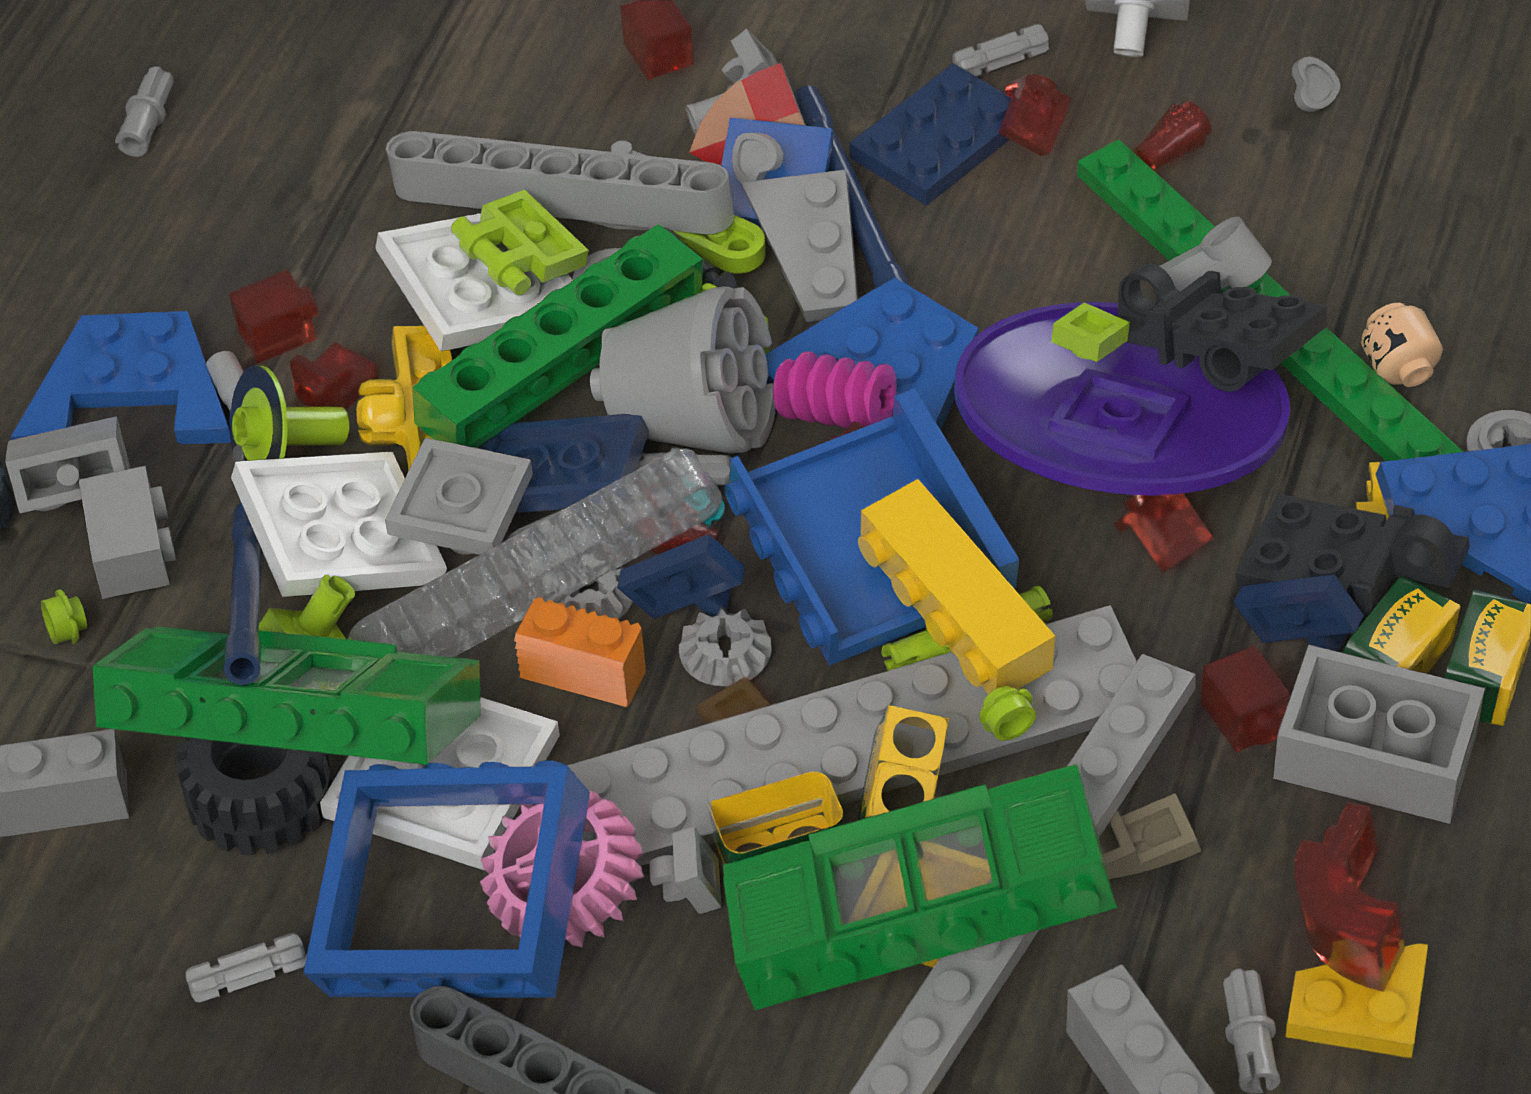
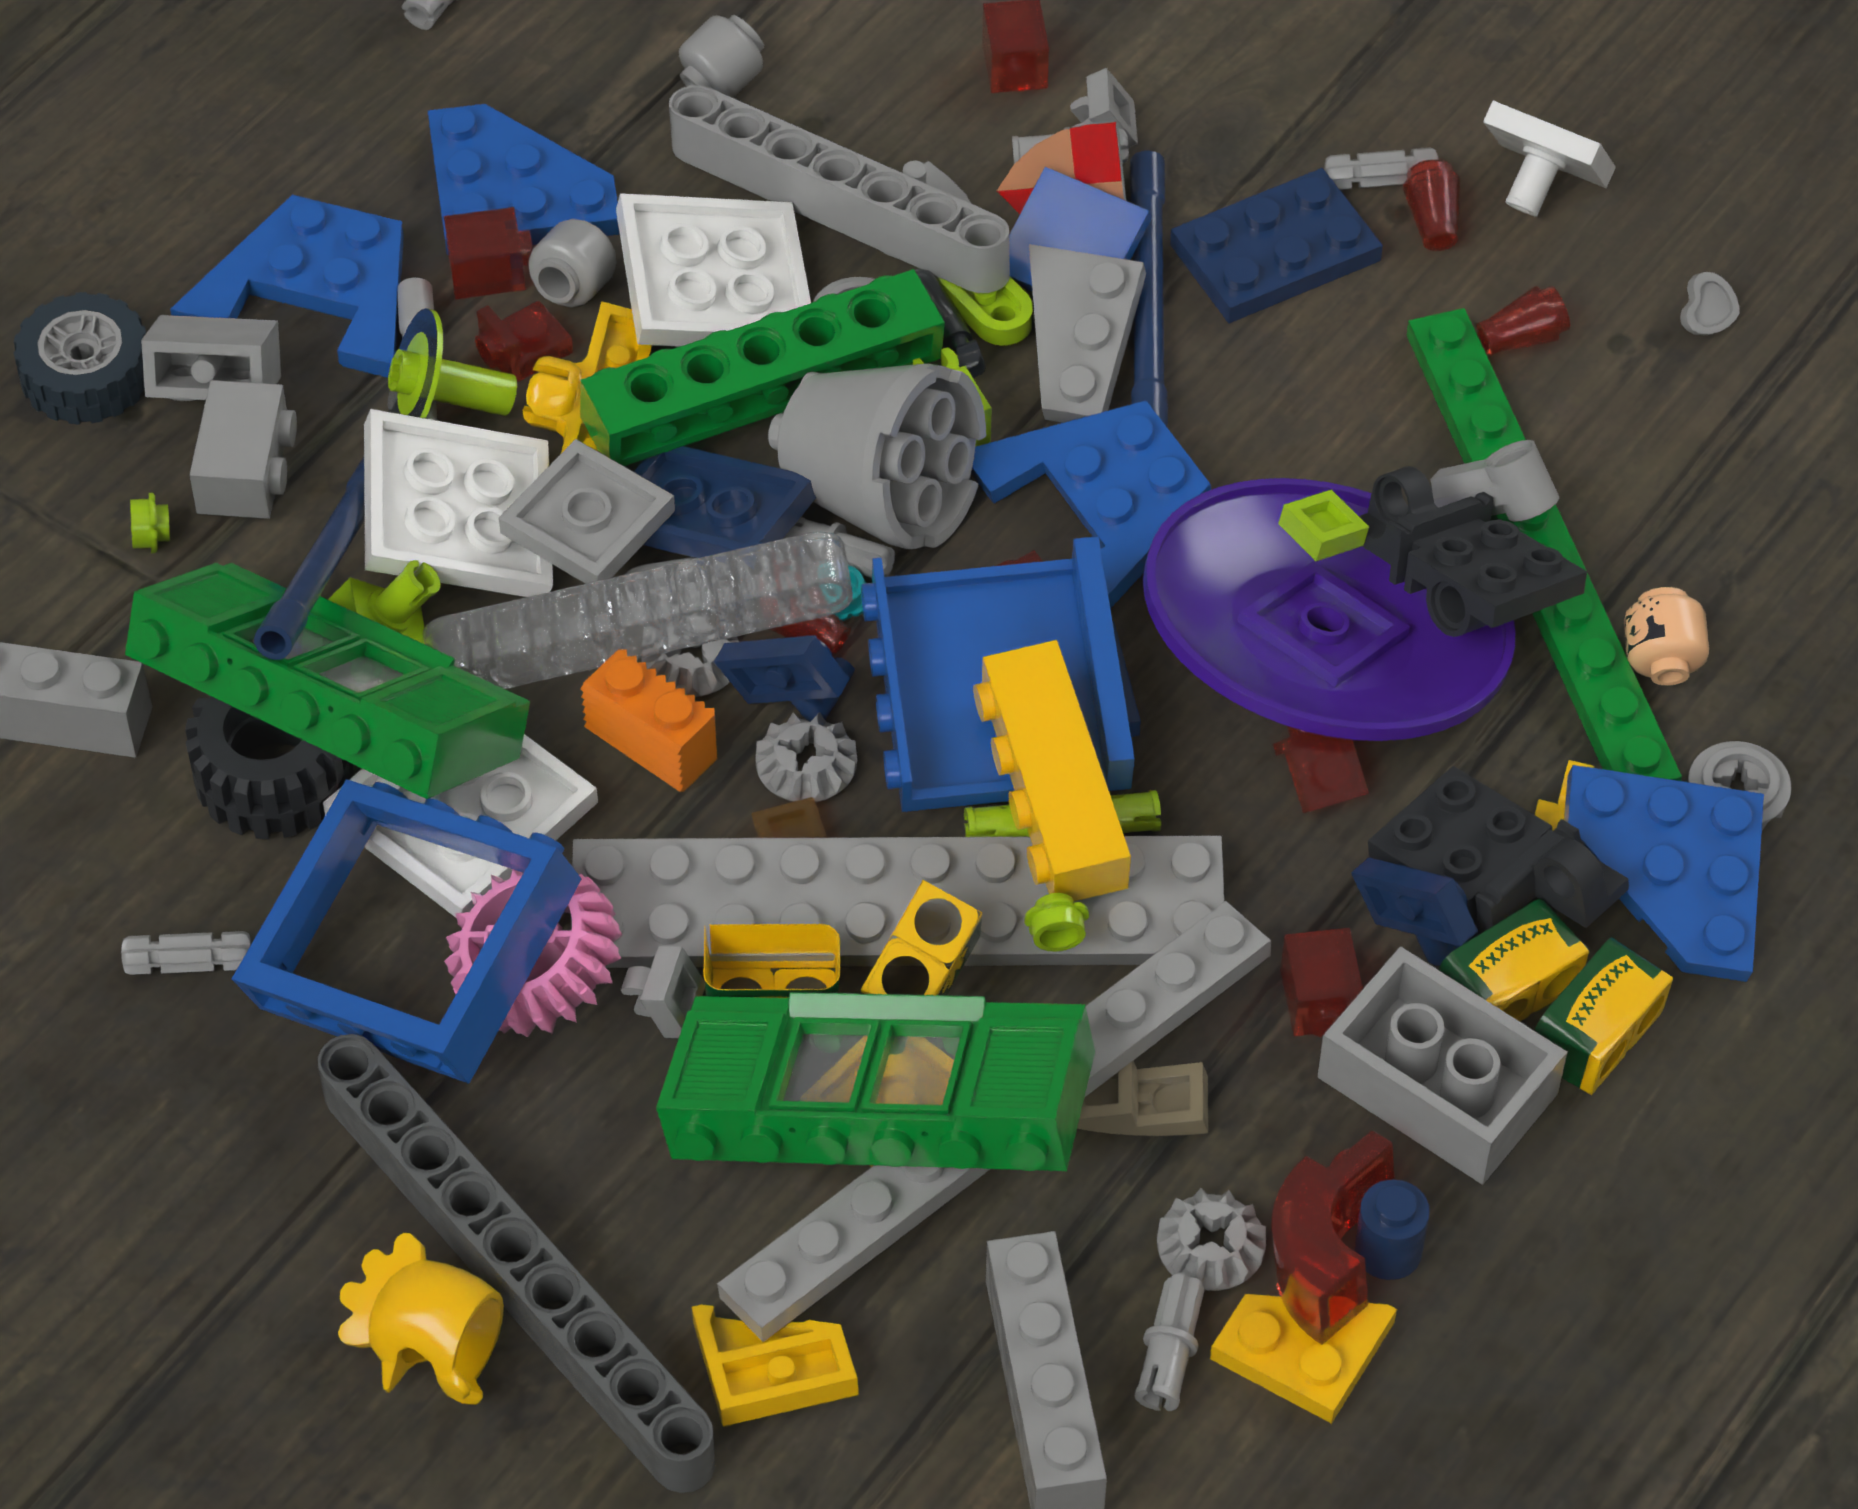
camera: 15 degrees right, 5 degrees up
lime plate [451,189,589,296] -> none
light grey piece [732,133,783,183] -> none
dark pink piece [773,351,897,429] -> none
clear red bracket [998,74,1072,156] -> none
none -> blue plate [427,104,620,255]
none -> light grey head [528,219,617,307]
none -> light grey head [679,15,764,98]
none -> light grey gear [1157,1188,1266,1291]
none -> dark blue brick [1354,1180,1430,1280]
none -> clear red cone [1403,159,1461,251]

